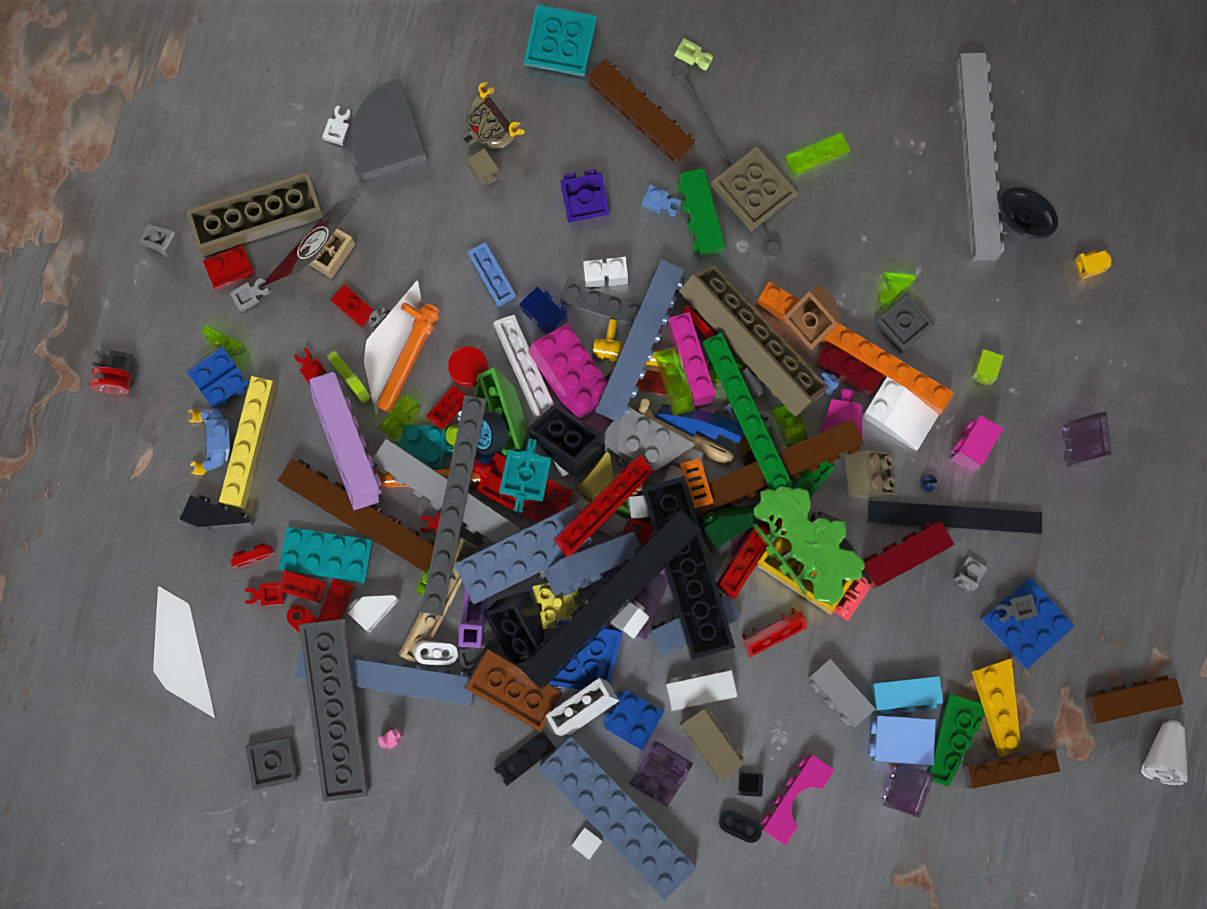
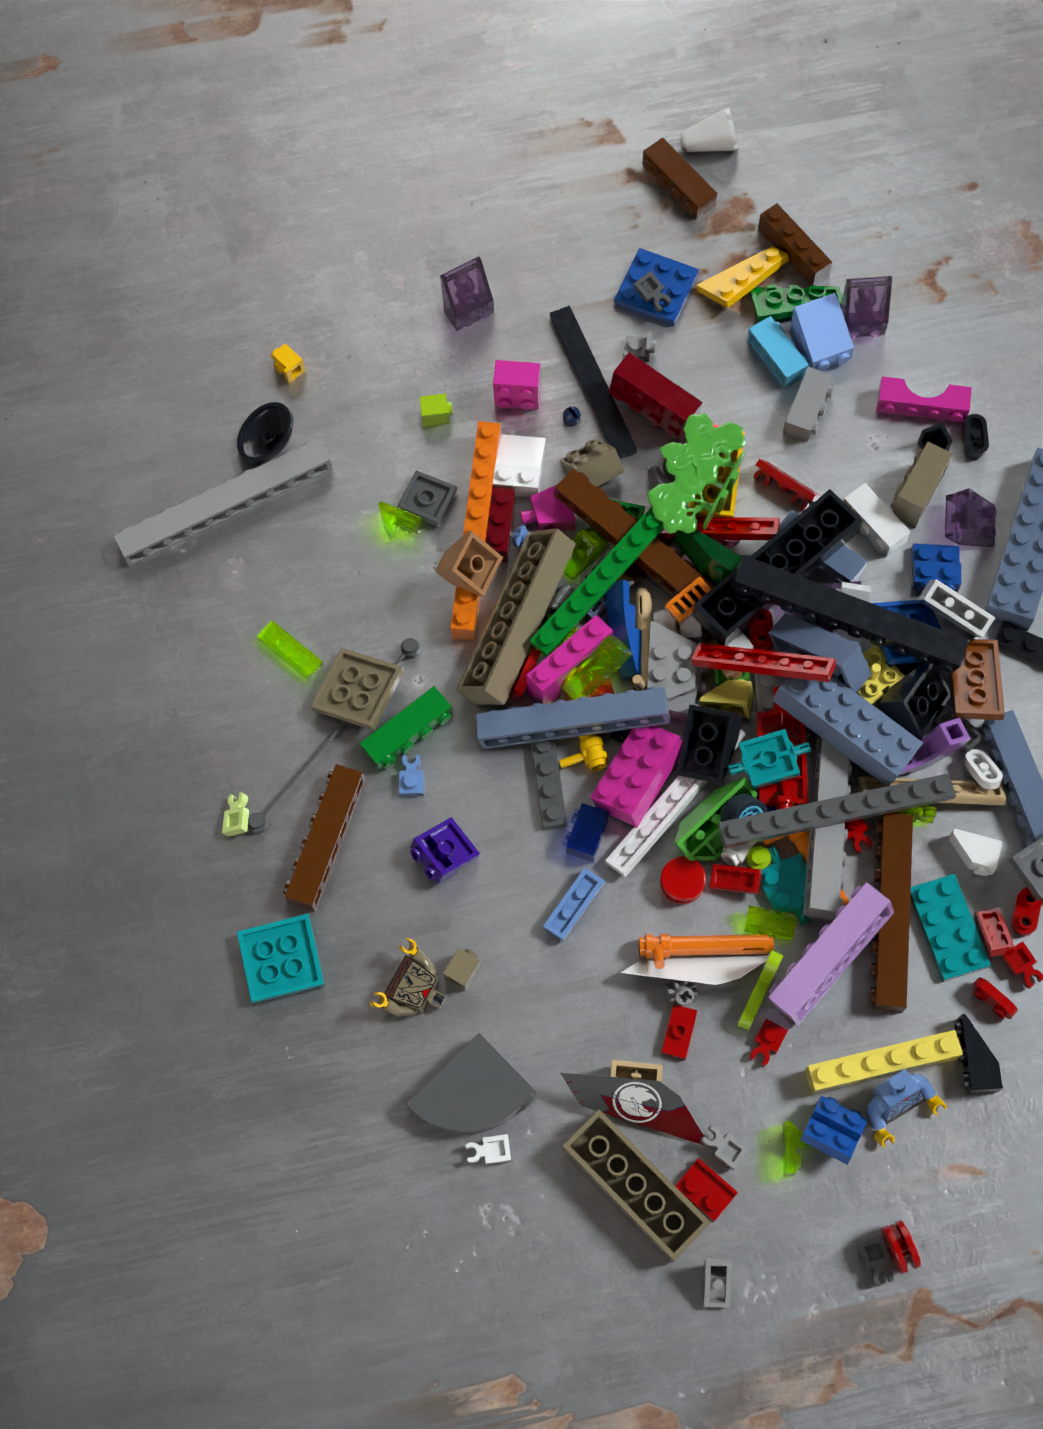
camera: 110 degrees left, 10 degrees down
red plate [317,578,355,621] -> none
white piece [583,257,628,288] -> none

